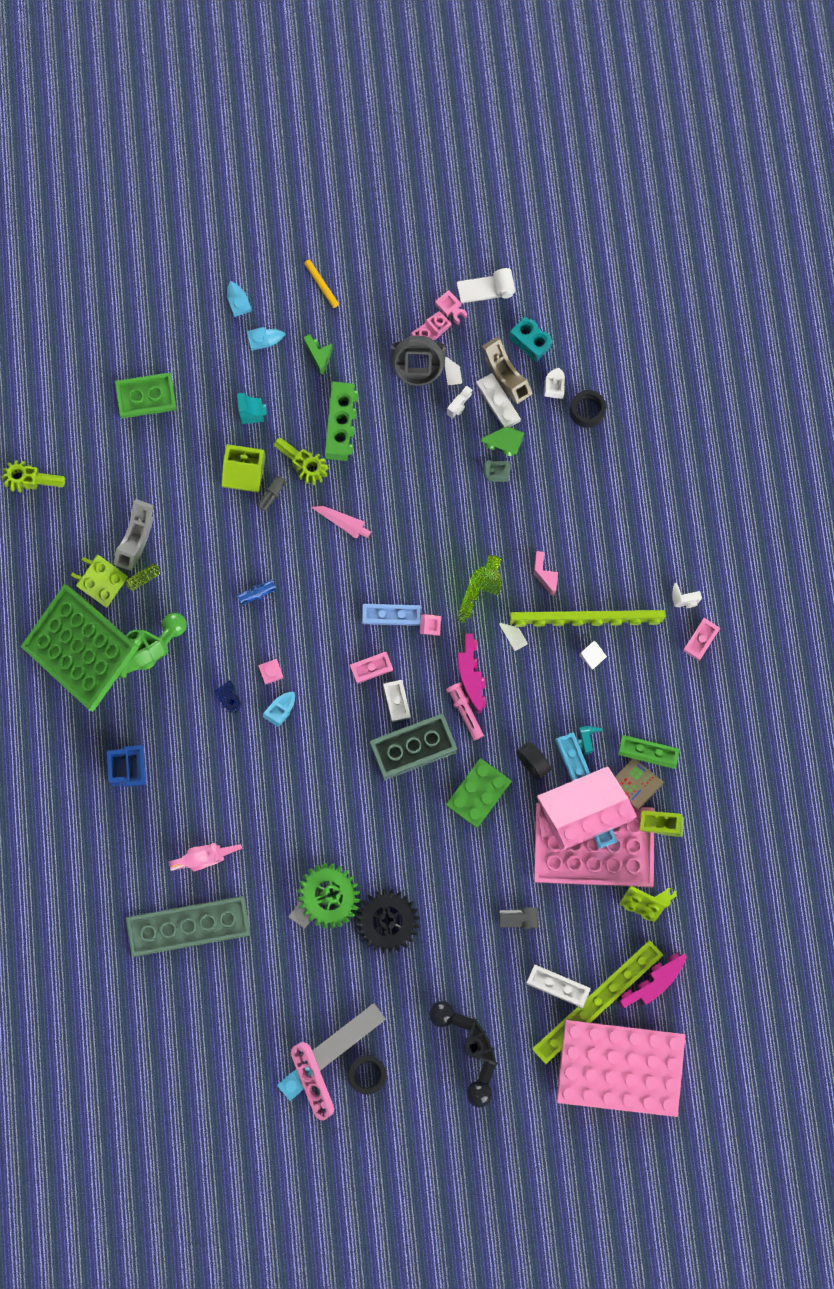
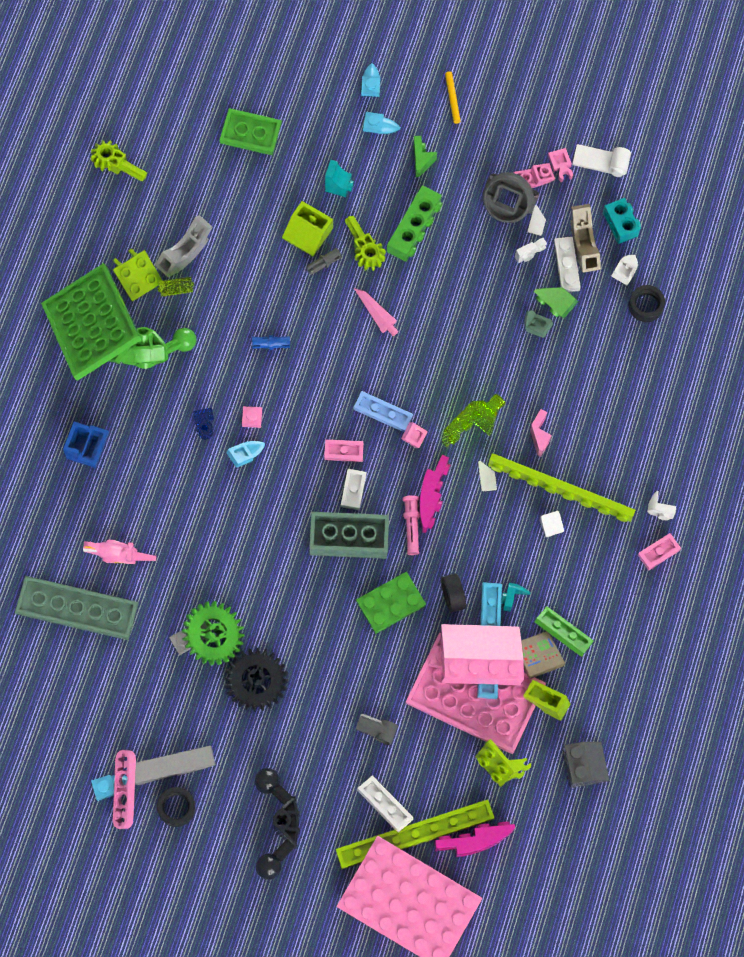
camera: 25 degrees right, 5 degrees down
none -> dark grey slope [562,742,610,788]

